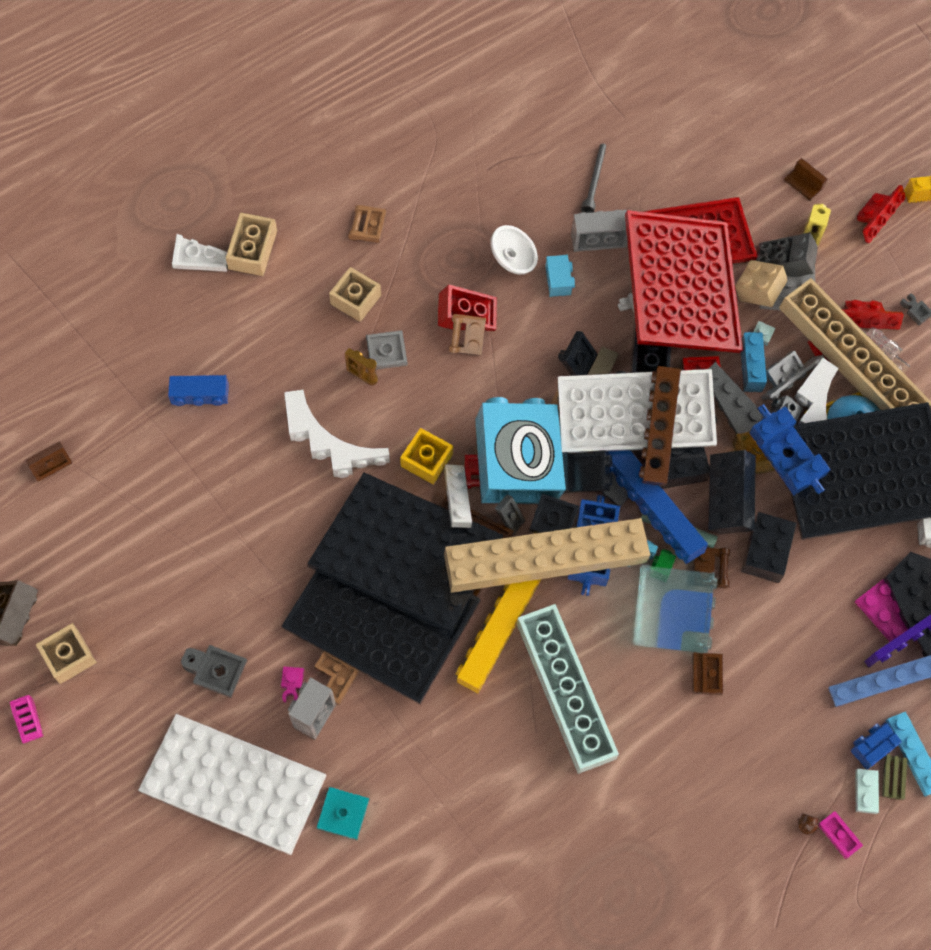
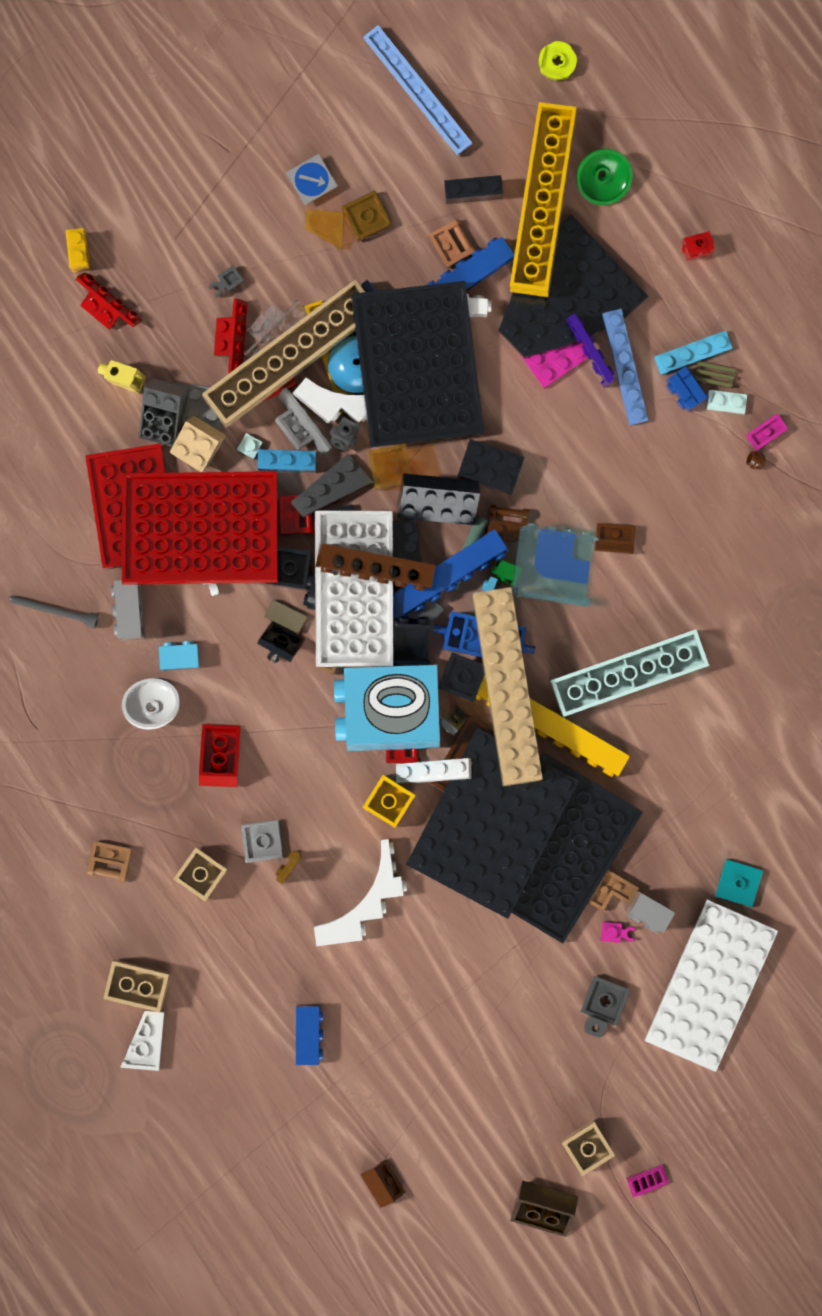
camera: 85 degrees left, 20 degrees up
medium nougat plate [449,314,486,355] -> none
blue brick [749,404,831,496] -> none
reddish brown panel [784,158,828,201] -> none

